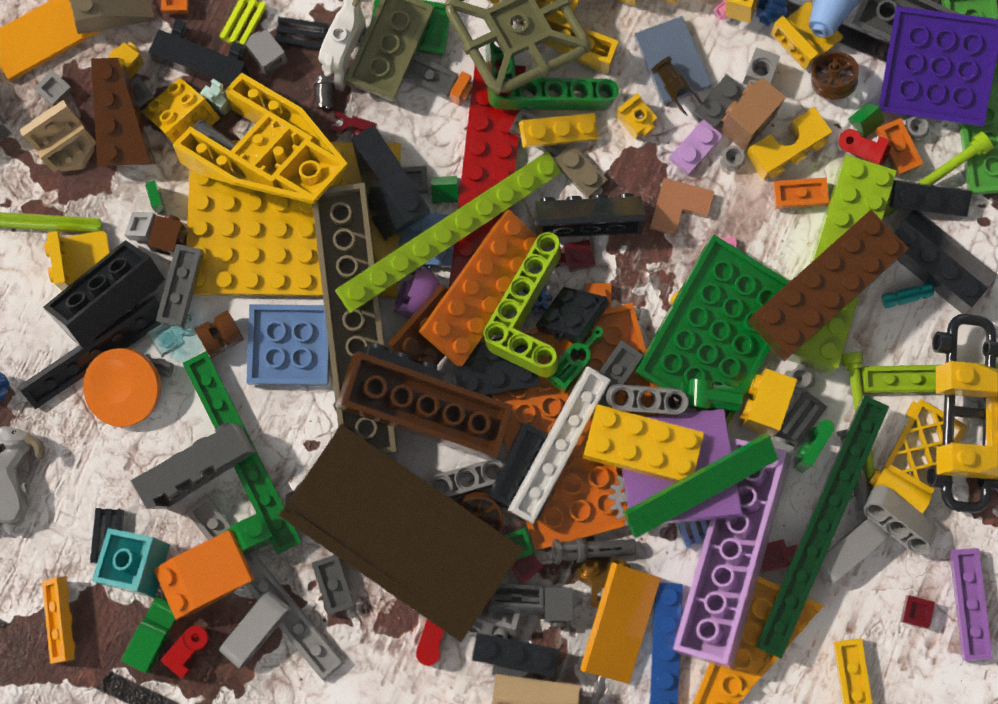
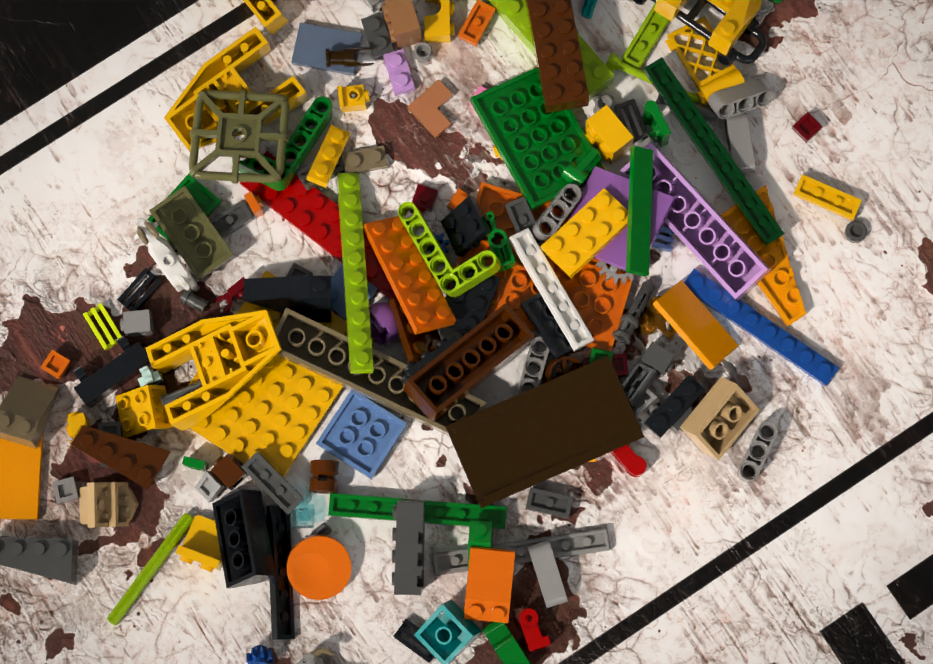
camera: 50 degrees left, 0 degrees up
green slope [431,176,458,203] -> none
black slope [535,193,646,238] -> none
dark red plate [762,539,798,573] -> none
medium lavender plate [949,548,993,661] -> none

